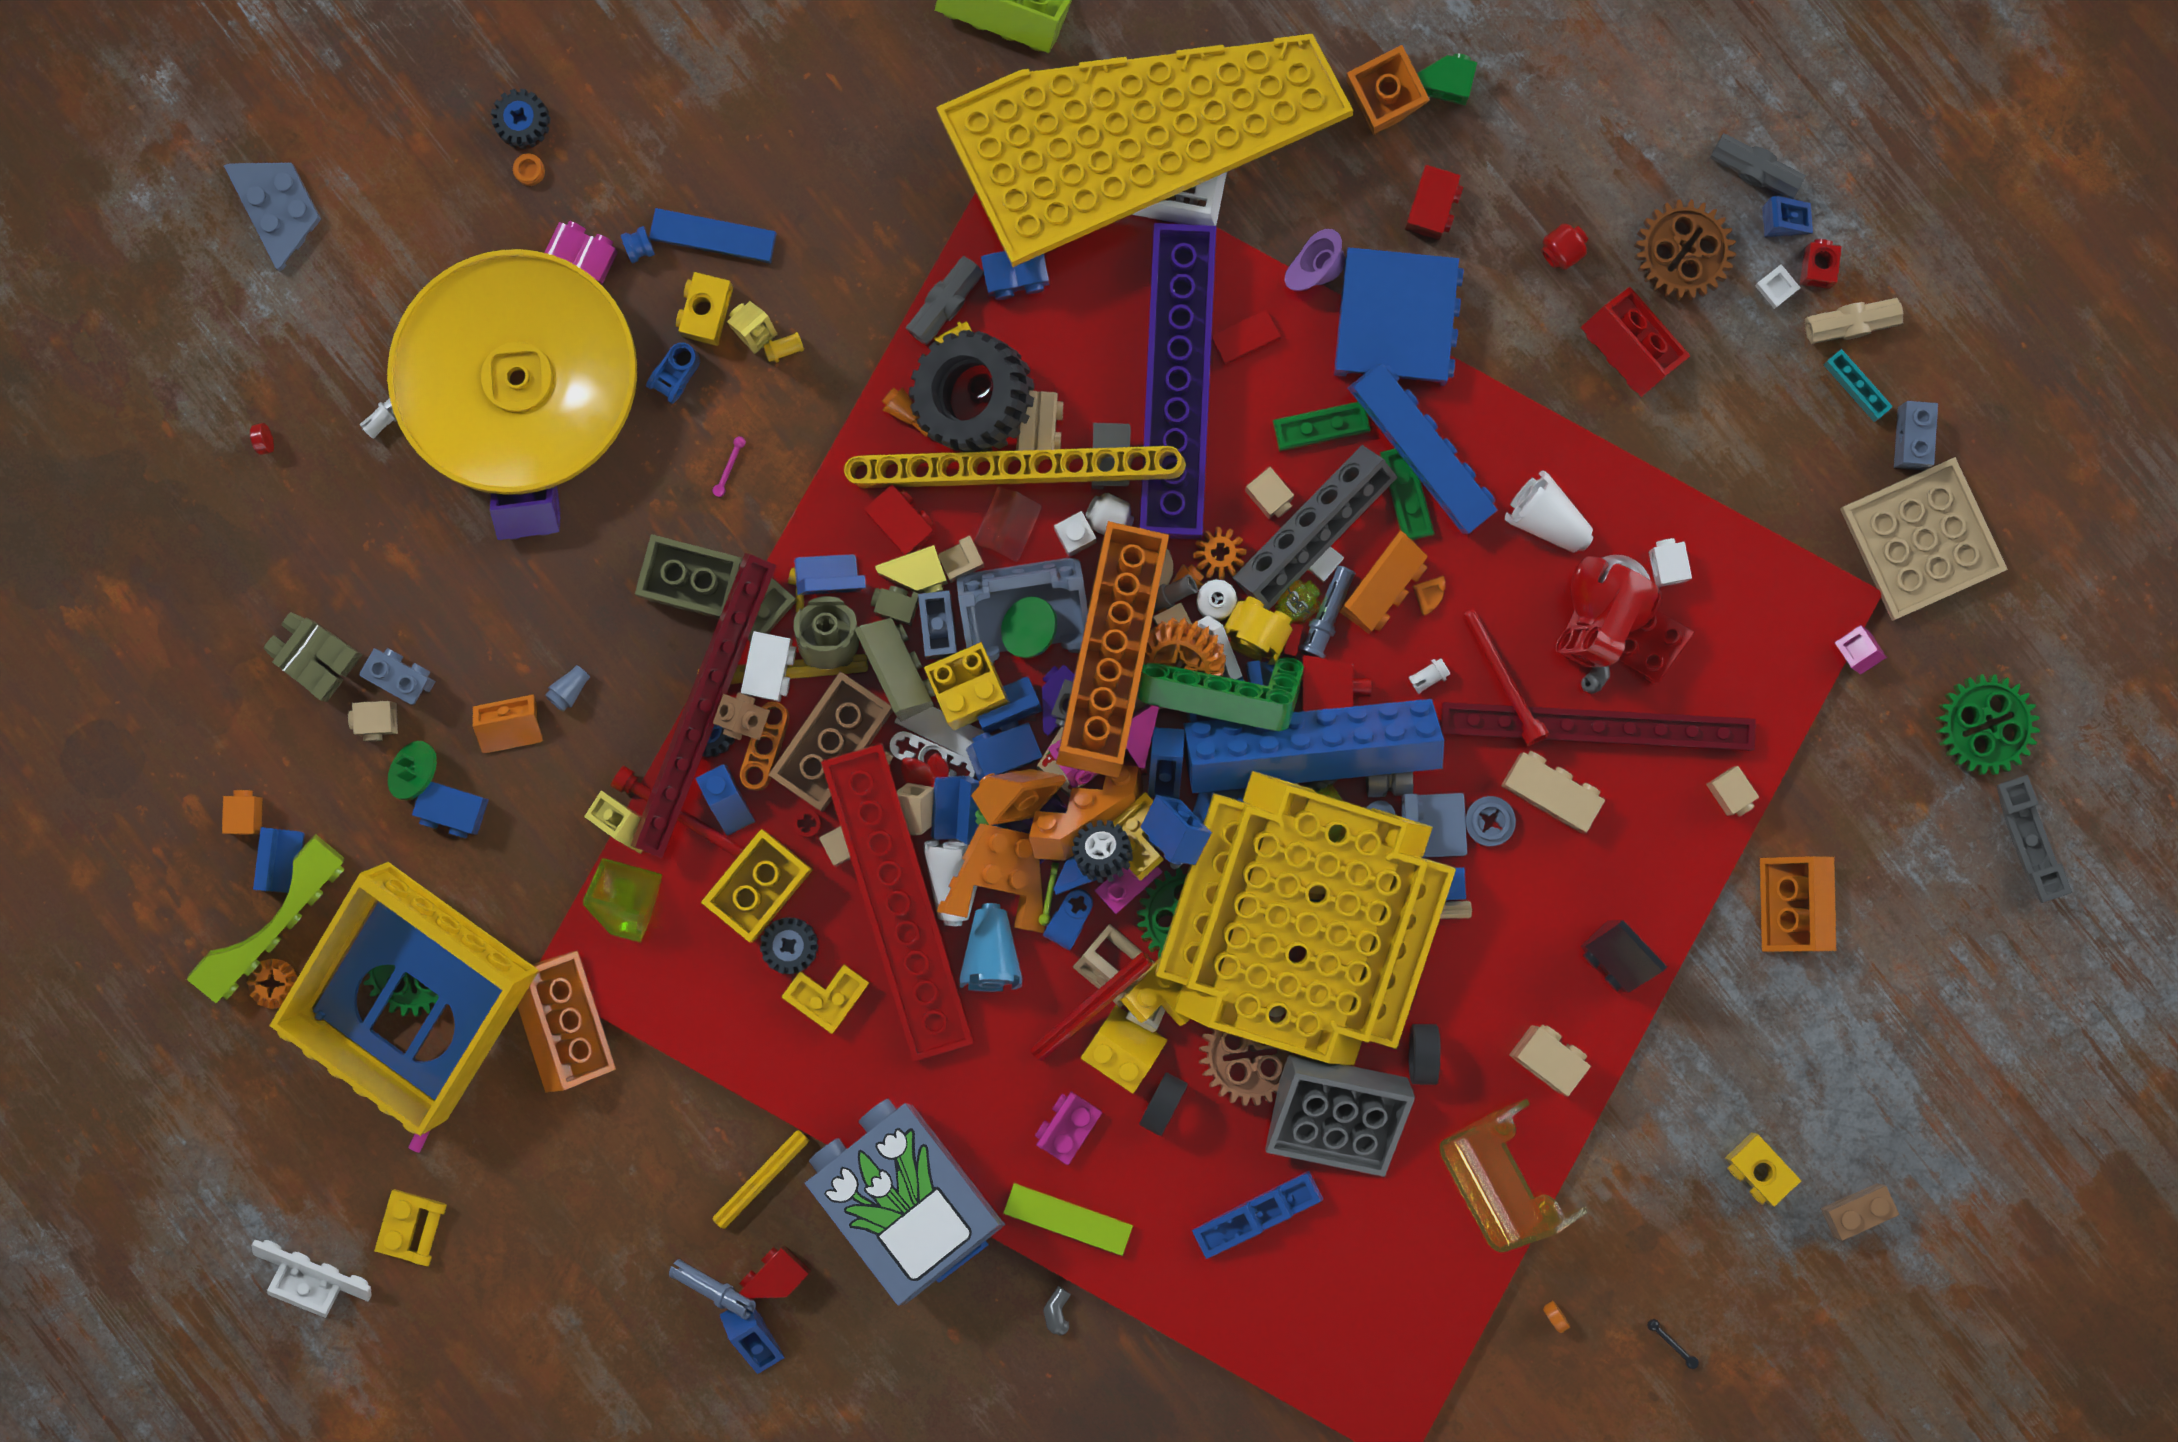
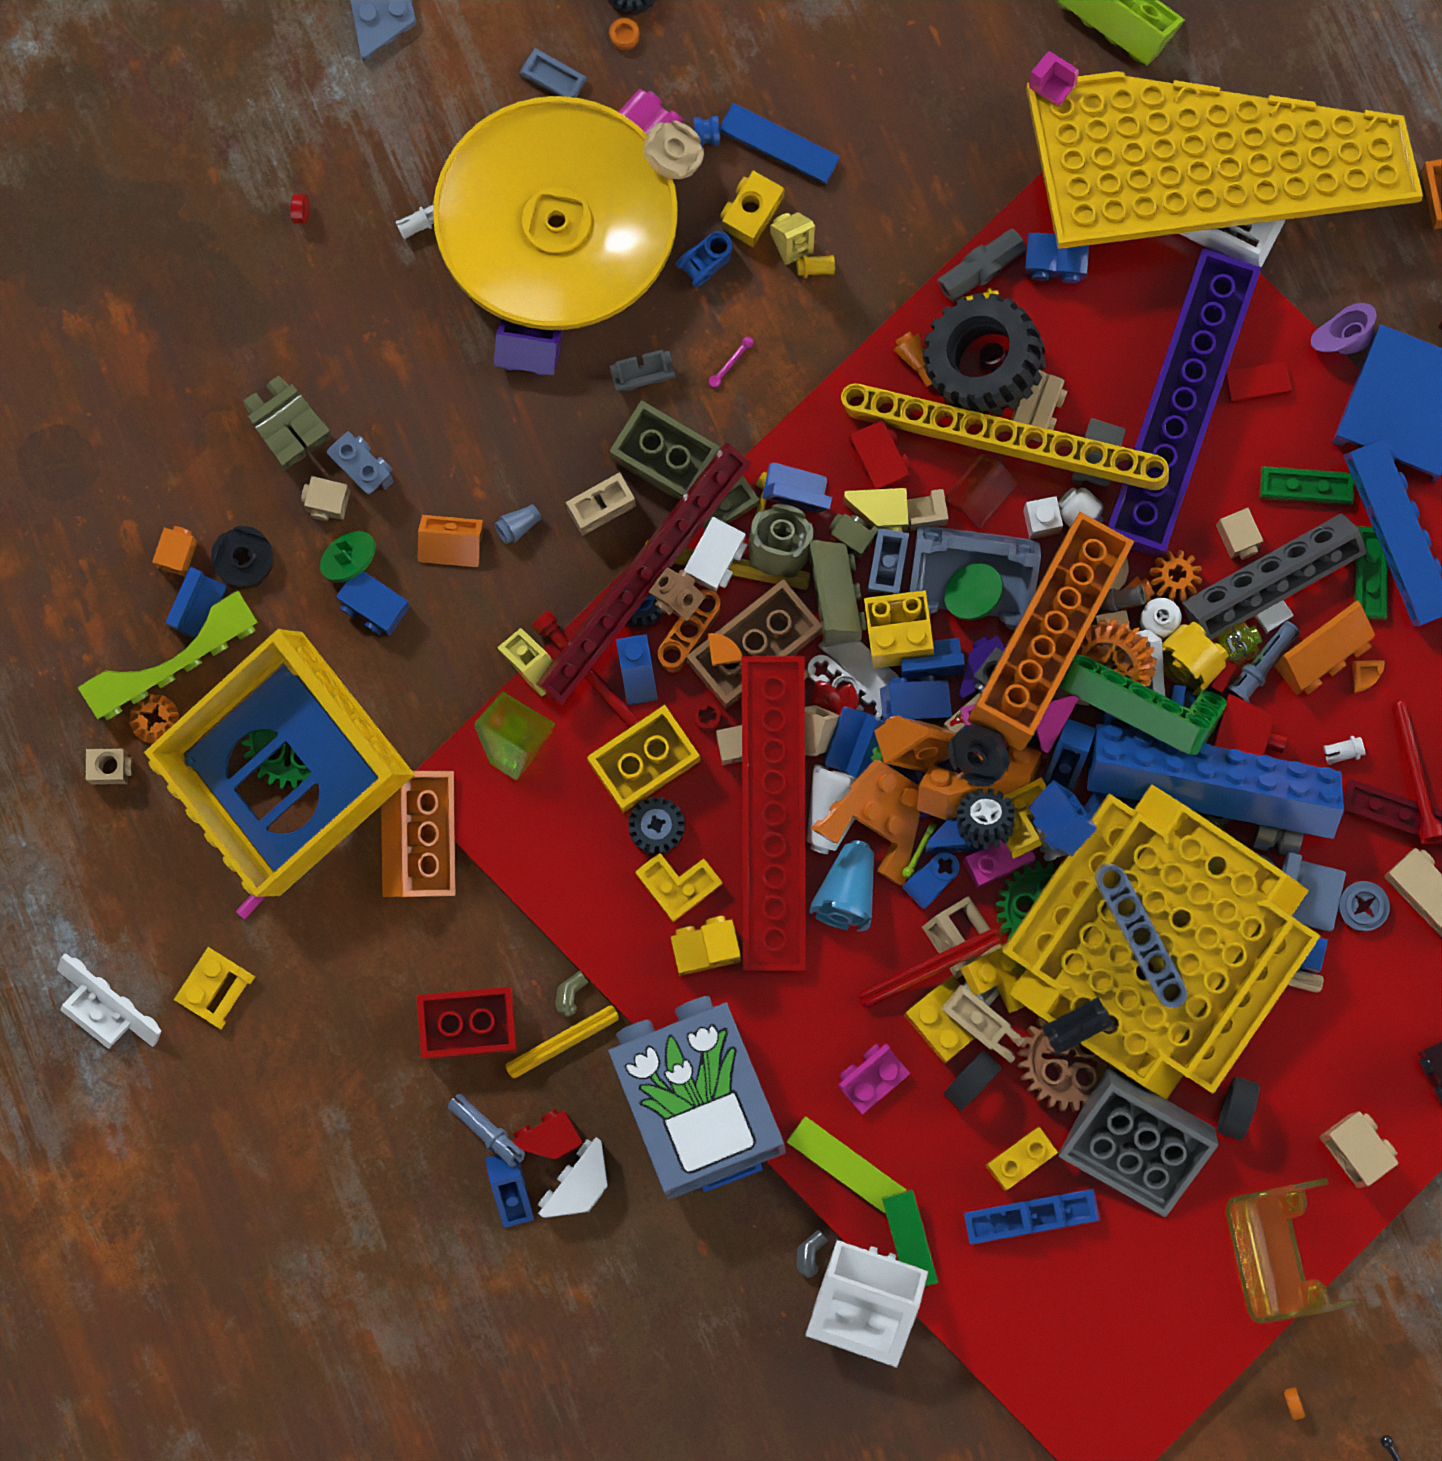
camera: 15 degrees right, 5 degrees down
none -> tan brick [86,749,133,784]
none -> black plate [211,526,274,589]
none -> red brick [416,987,518,1061]
none -> sand blue tile [519,48,587,98]
none -> white slope [538,1137,608,1218]
none -> olive arm [555,970,589,1017]
none -> tan brick [566,472,636,536]
none -> dark grey hinge [610,350,676,392]
none -> tan tile [643,121,704,179]
none -> yellow brick [671,916,740,976]
none -> orange tile [708,633,742,666]
none -> white piece [805,1240,928,1367]
none -> green tile [882,1189,938,1286]
none -> tan hinge [941,984,1028,1063]
none -> black plate [948,725,1009,787]
none -> yellow brick [985,1127,1058,1191]
none -> dark pink panel [1029,51,1079,106]
none -> black hinge [1042,997,1113,1055]
none -> sand blue beam [1094,863,1187,1008]

